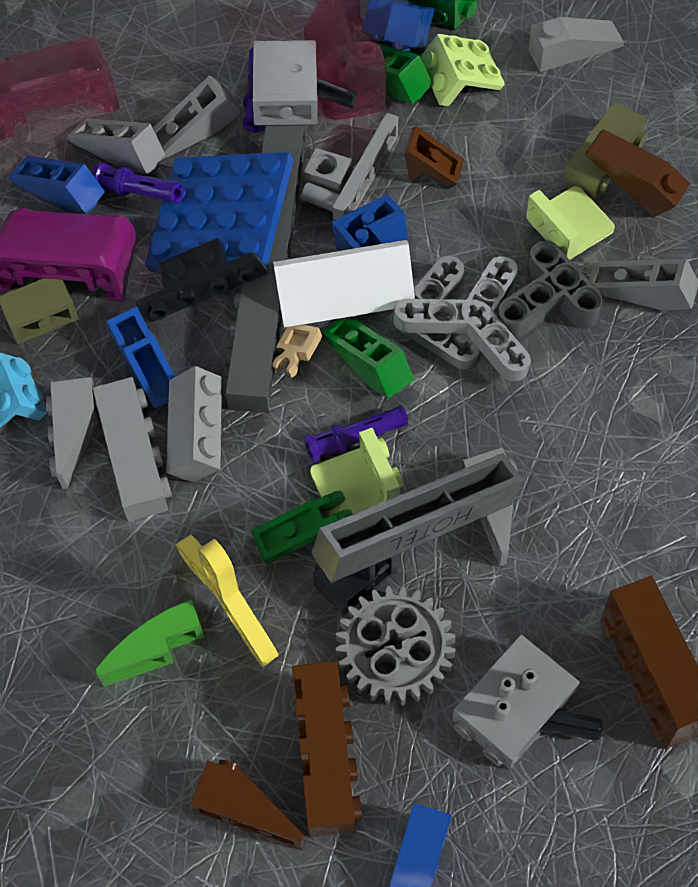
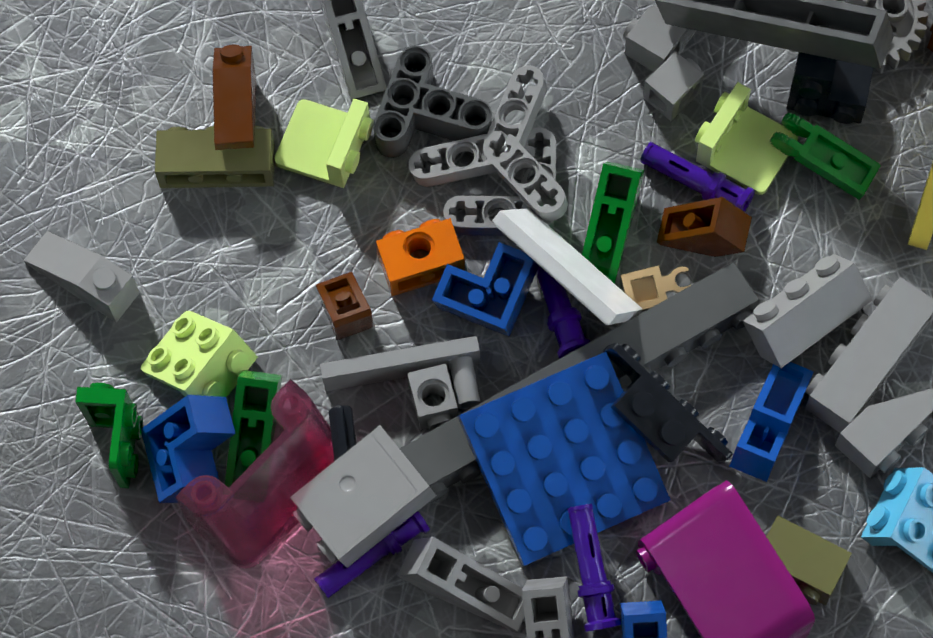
camera: 125 degrees left, 5 degrees up
none -> orange brick [376,218,465,296]
none -> light grey brick [643,51,704,121]
none -> reddish brown slope [657,197,752,257]

